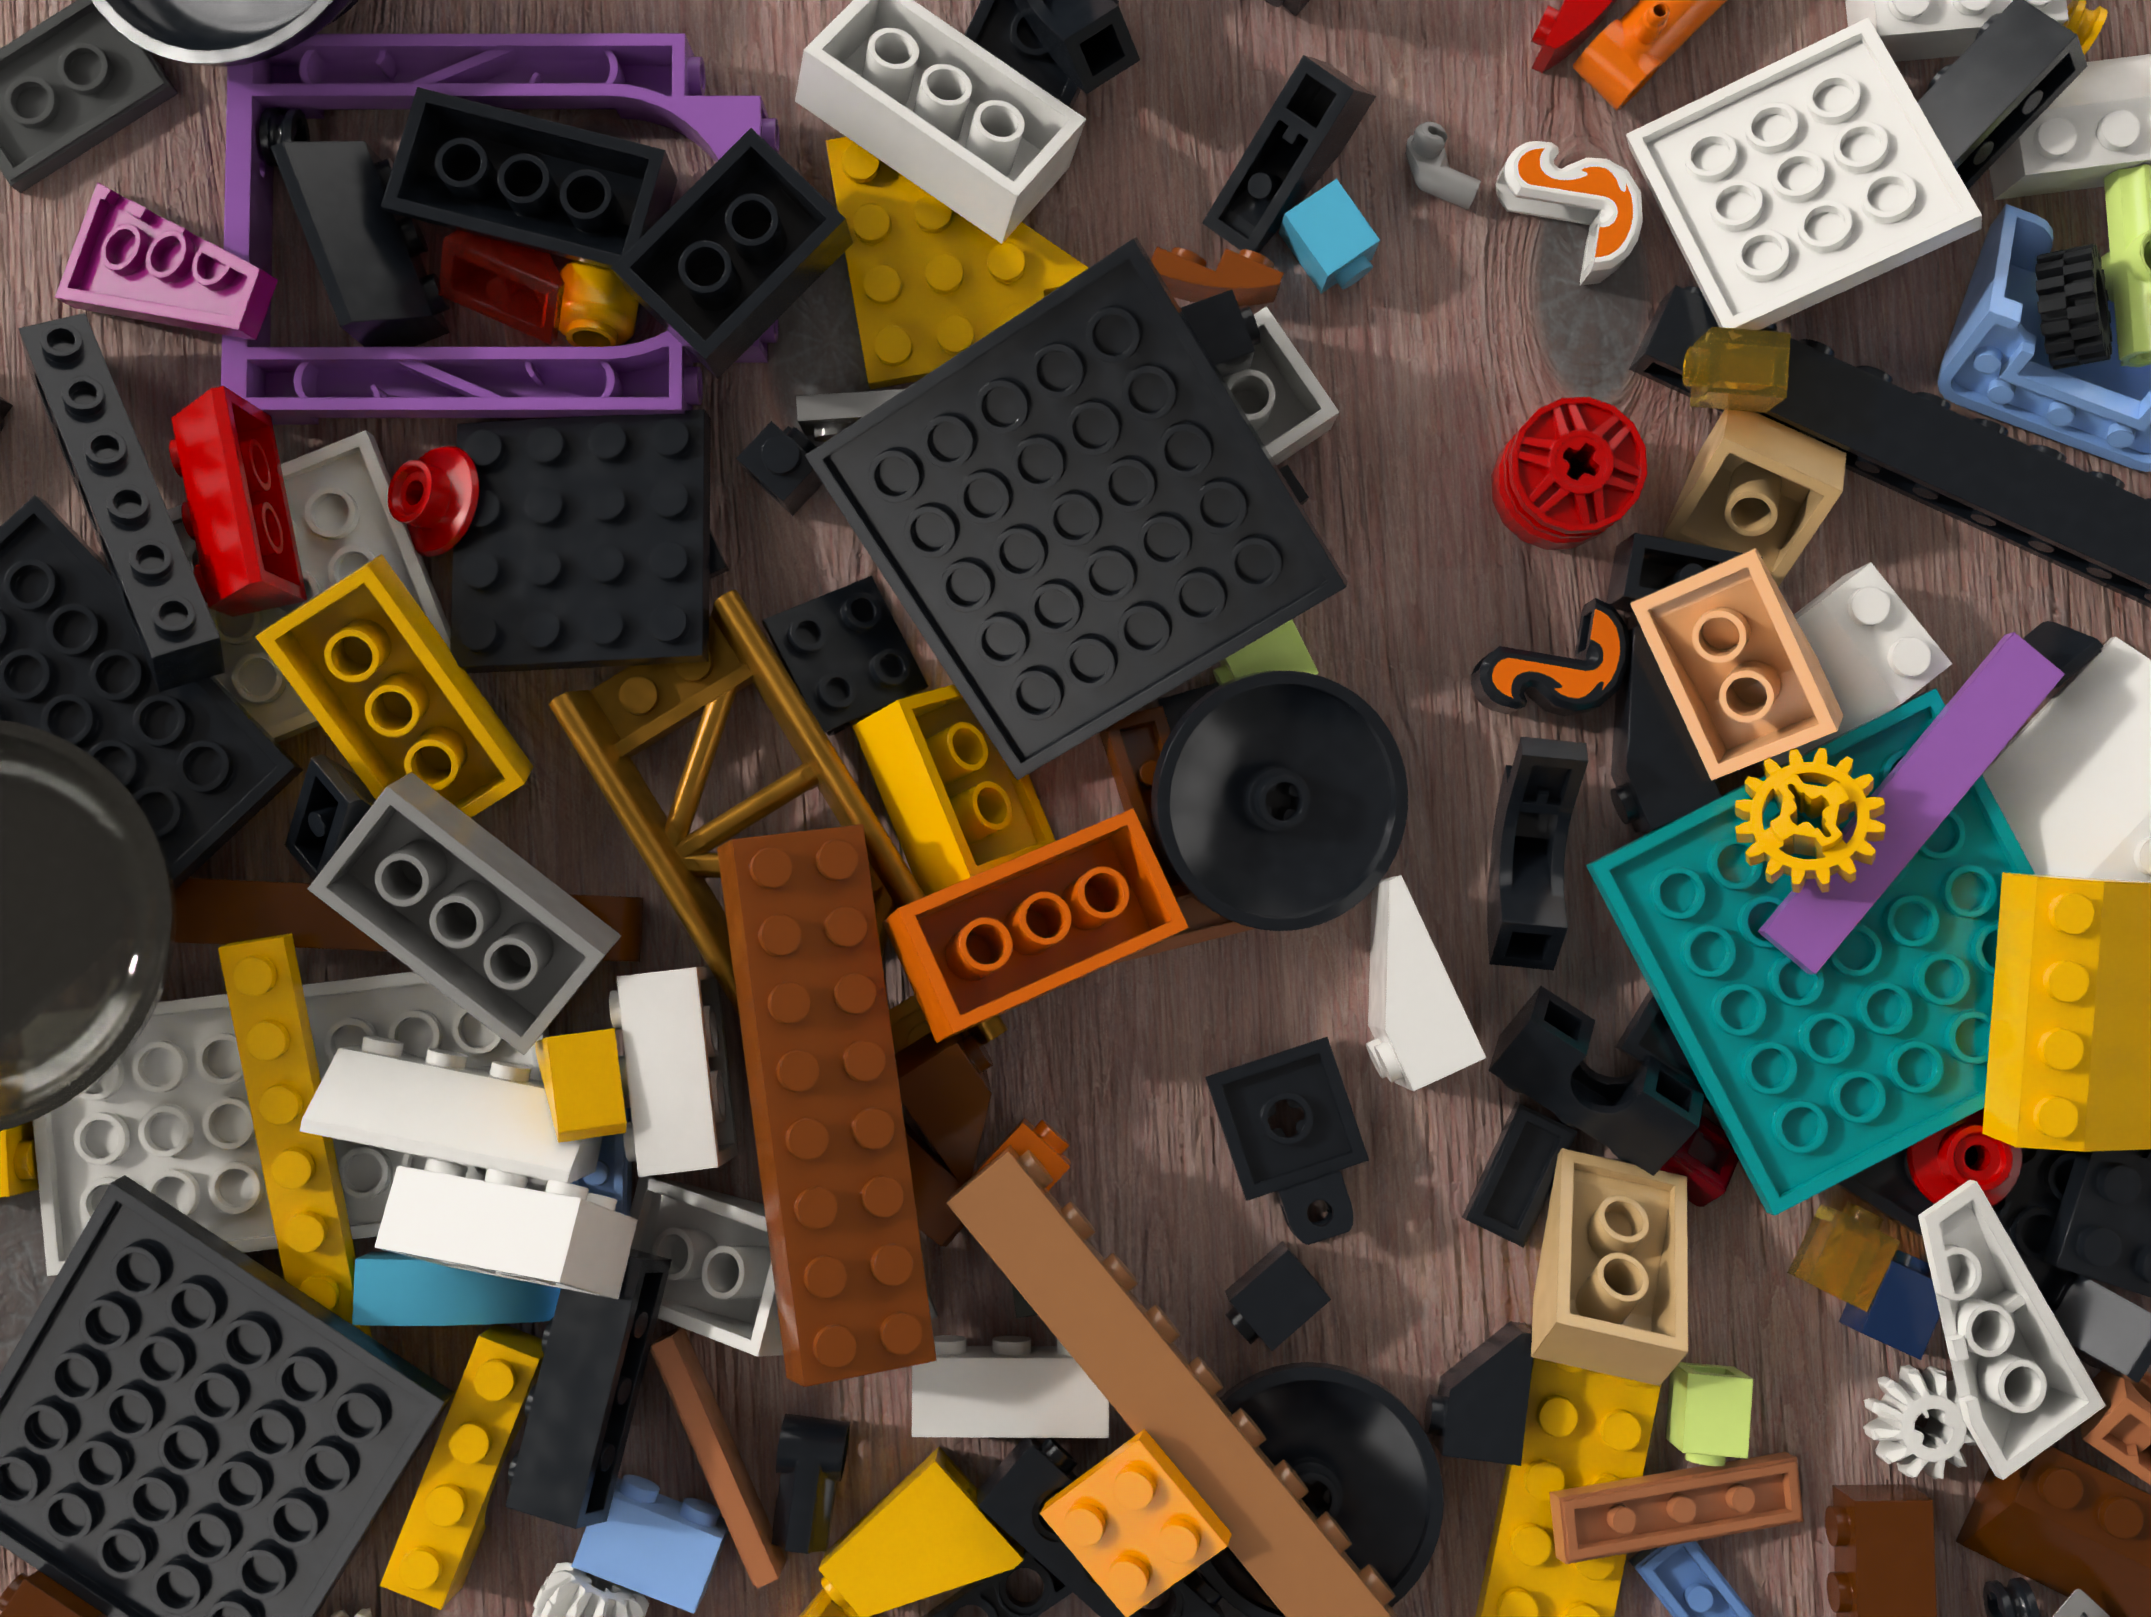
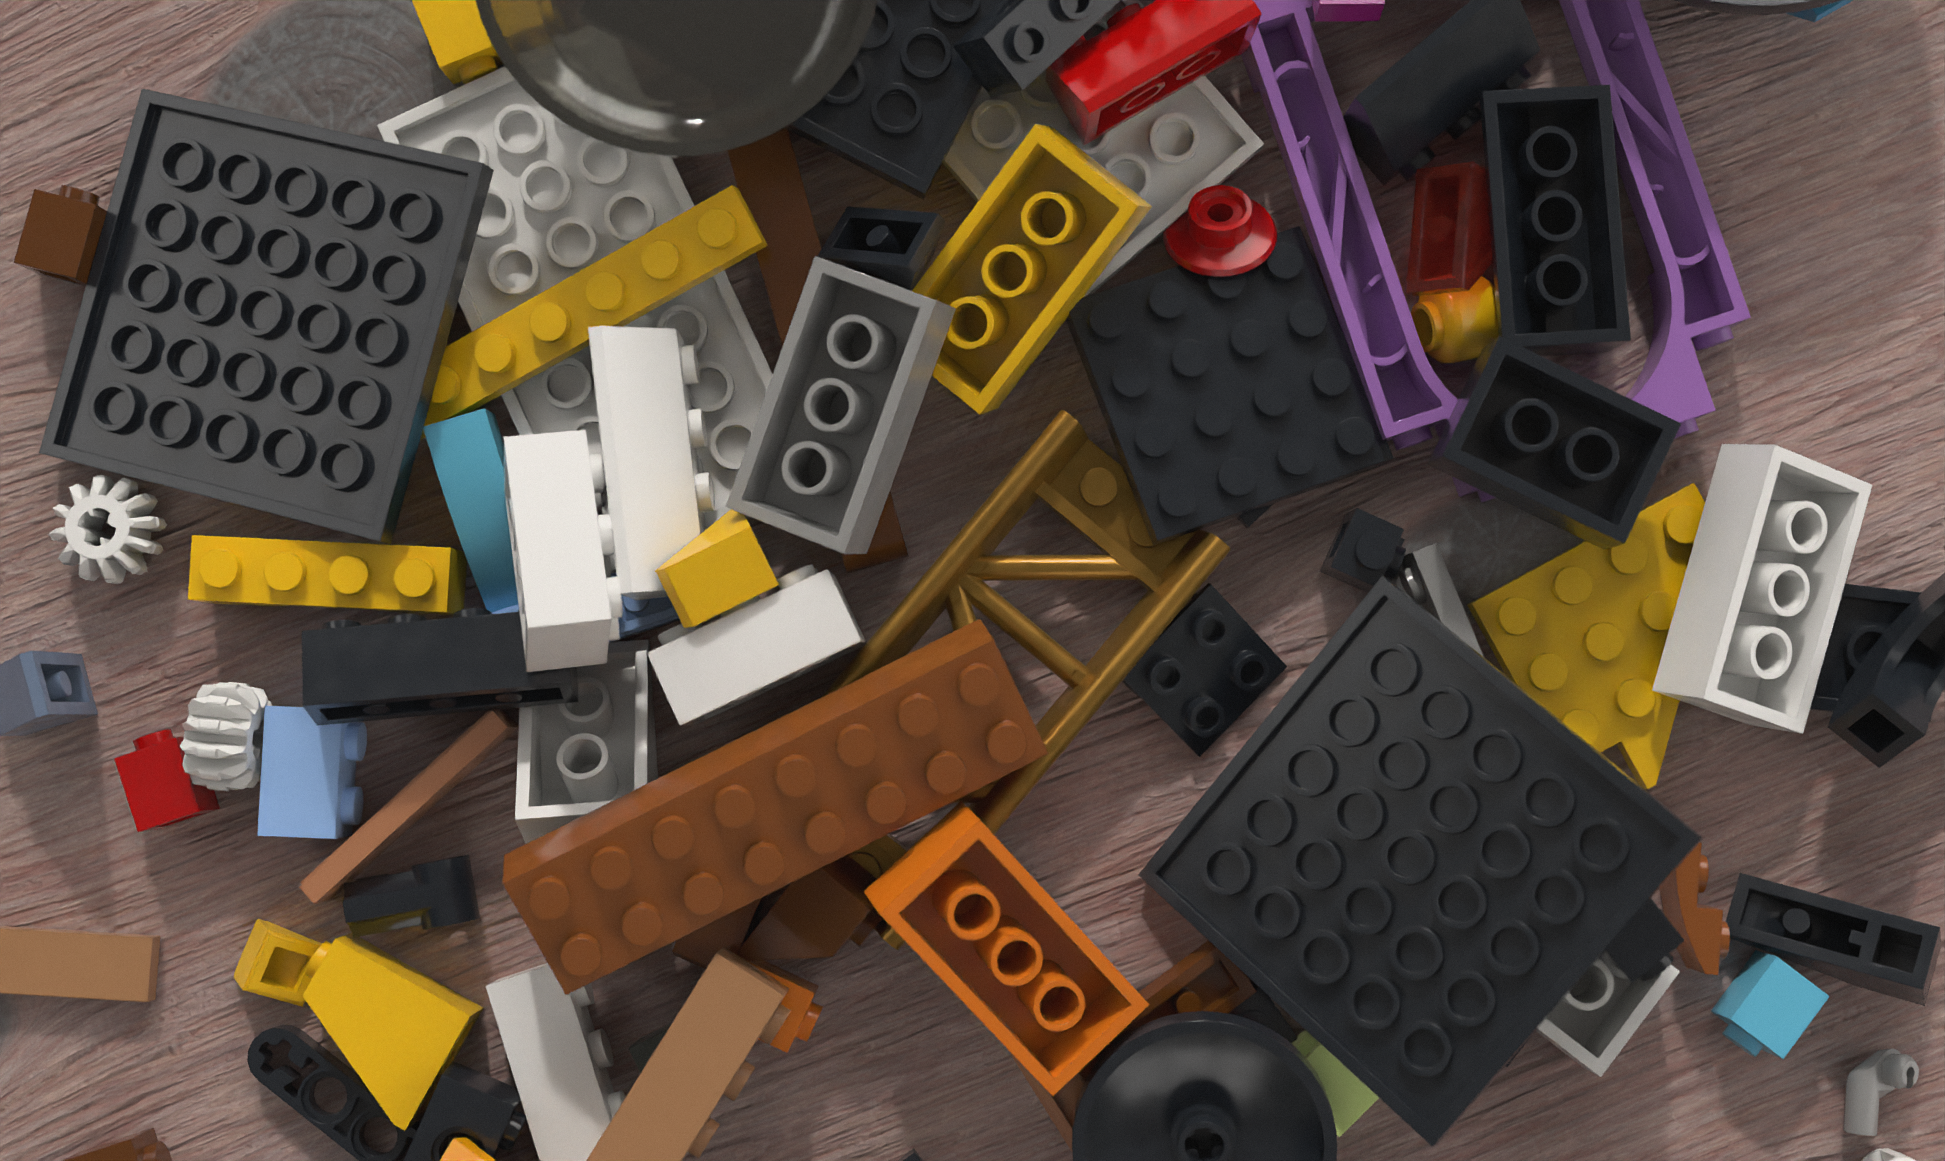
camera: 75 degrees right, 0 degrees up
yellow slope [852,684,1056,896] -> none

